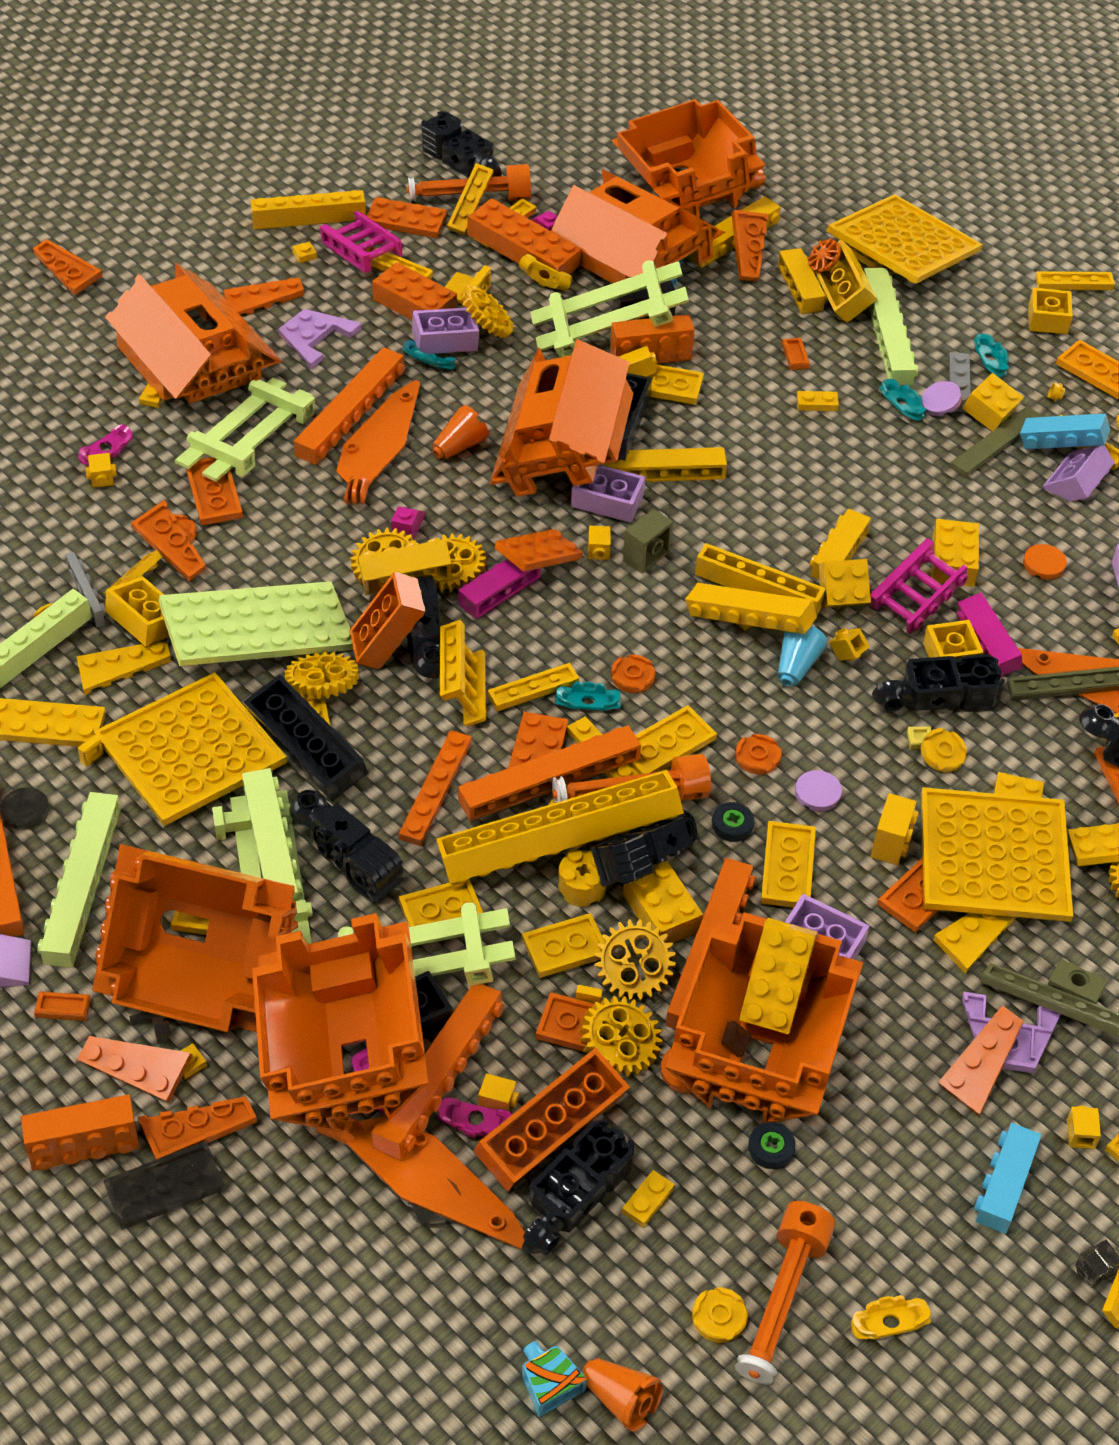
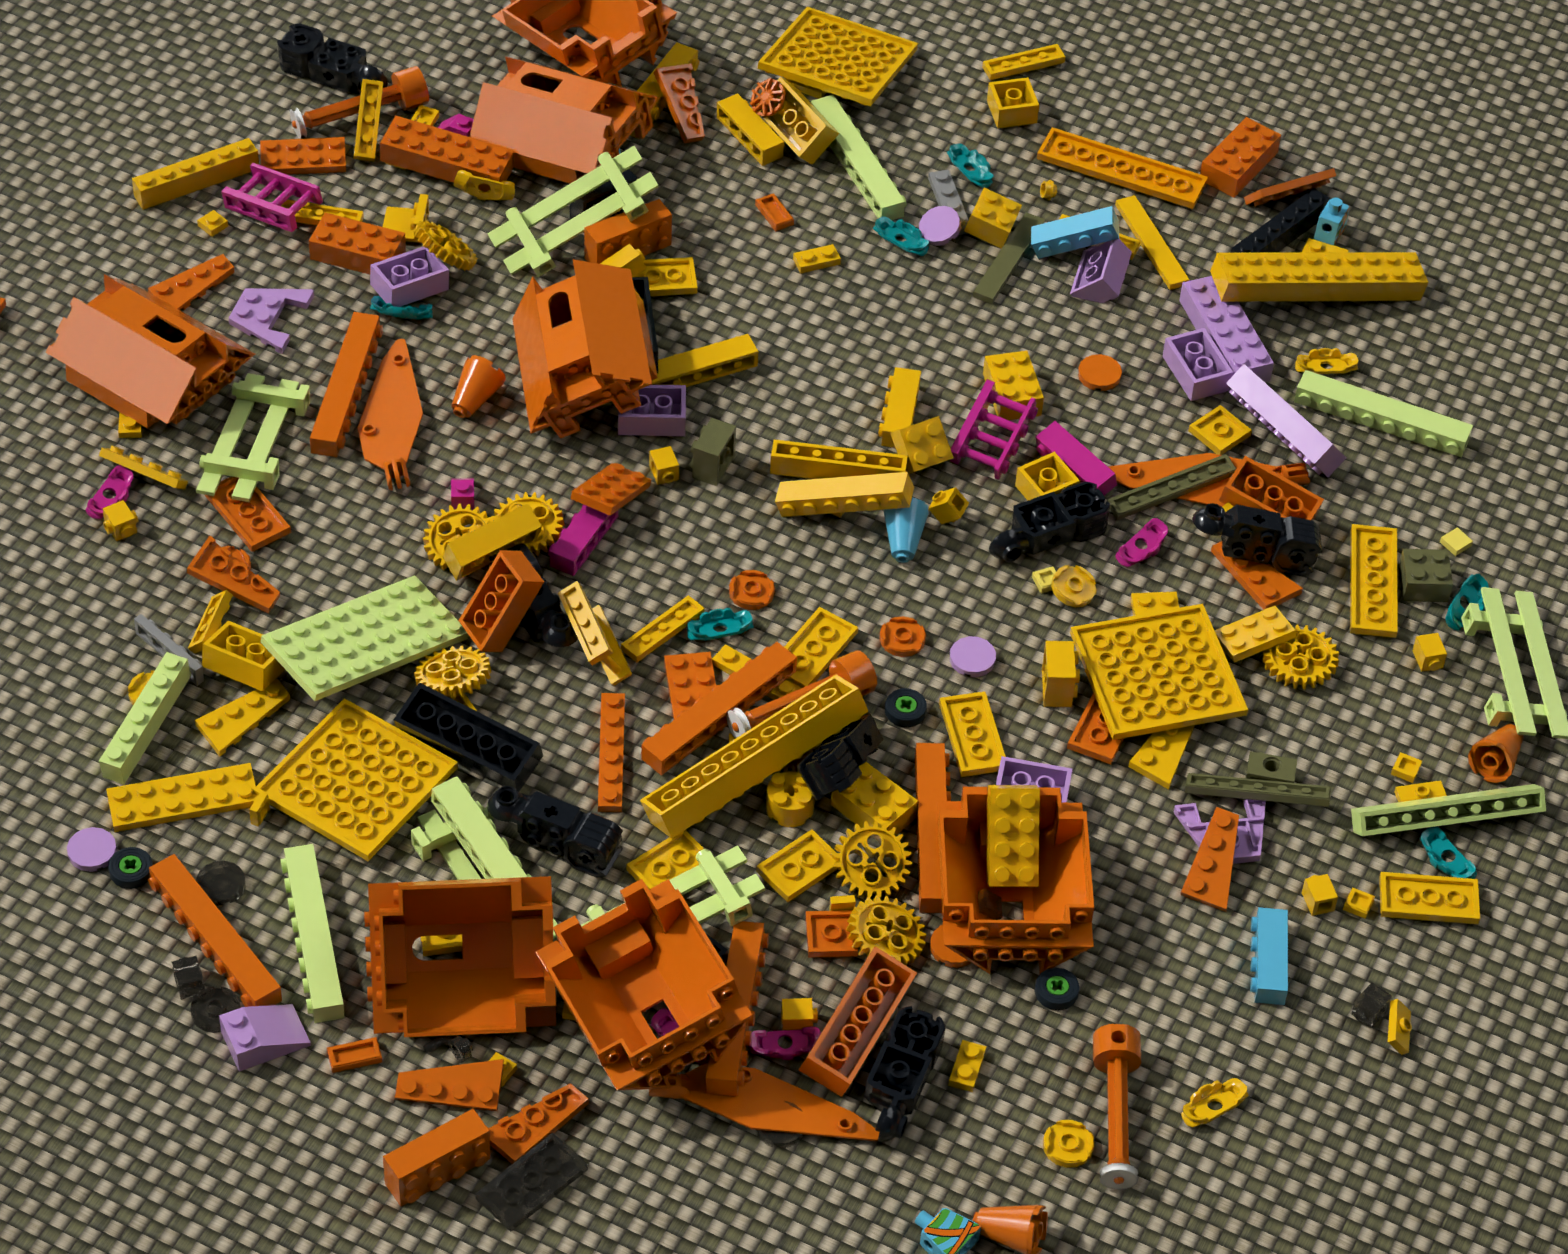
camera: 20 degrees left, 0 degrees up
none -> yellow plate [99,445,188,489]
none -> dark pink piece [1115,518,1168,567]

